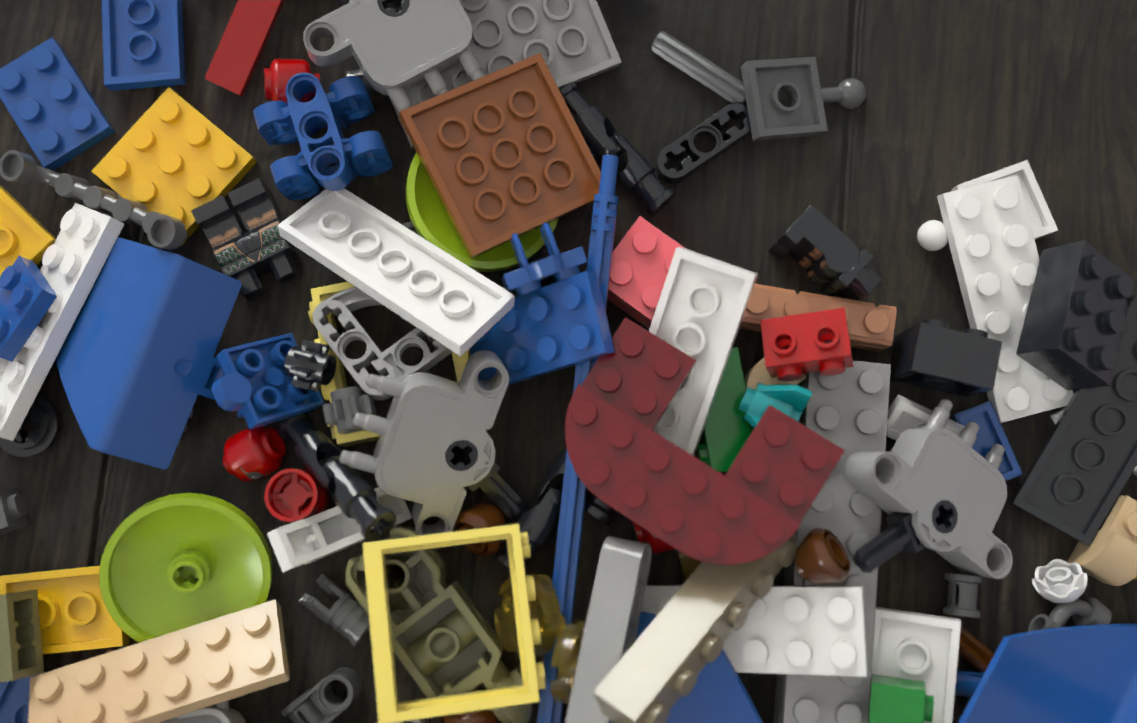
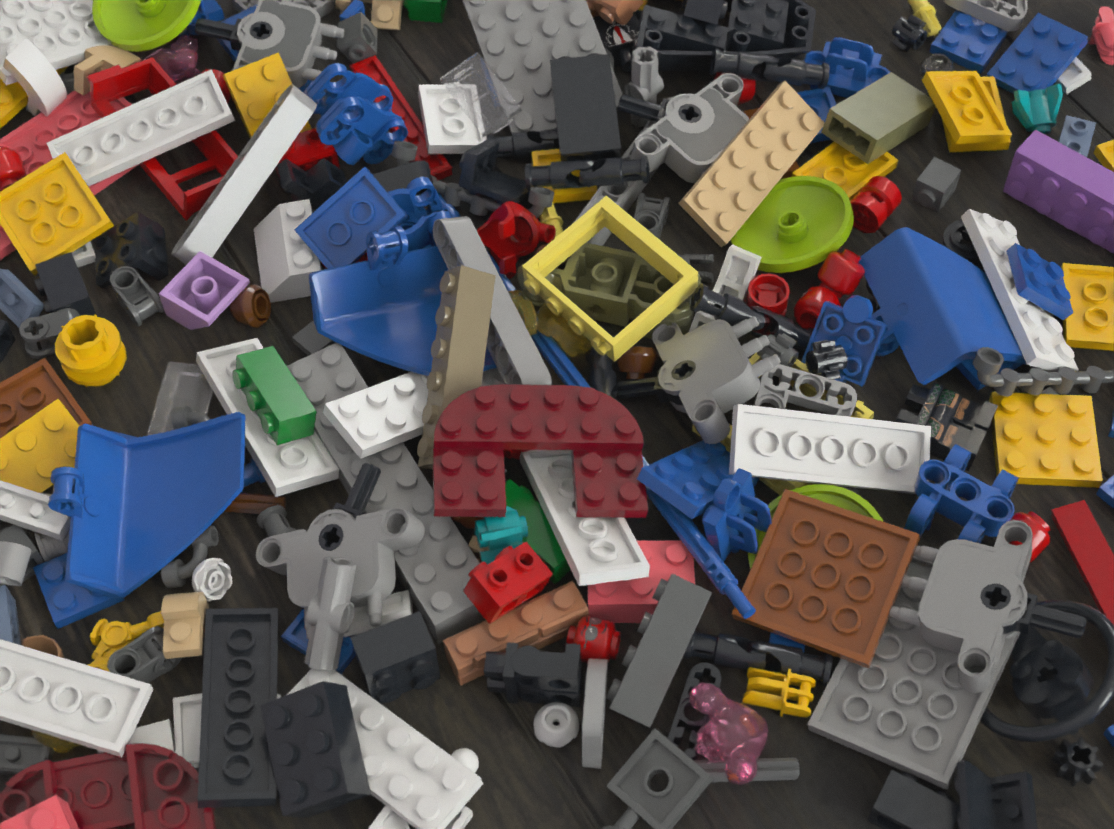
camera: 145 degrees right, 25 degrees down
reddish brown cone [794,528,851,584] -> none
none -> light grey piece [305,556,357,671]
none -> white plate [533,703,579,748]
none -> red head [566,616,621,664]
none -> light grey beam [582,658,608,769]
none -> dark grey brick [606,574,712,728]
none -> clear pink head [689,683,768,785]
none -> yellow arm [742,667,816,717]
none -> red head [818,249,865,298]
none -> red wheel [850,176,902,234]

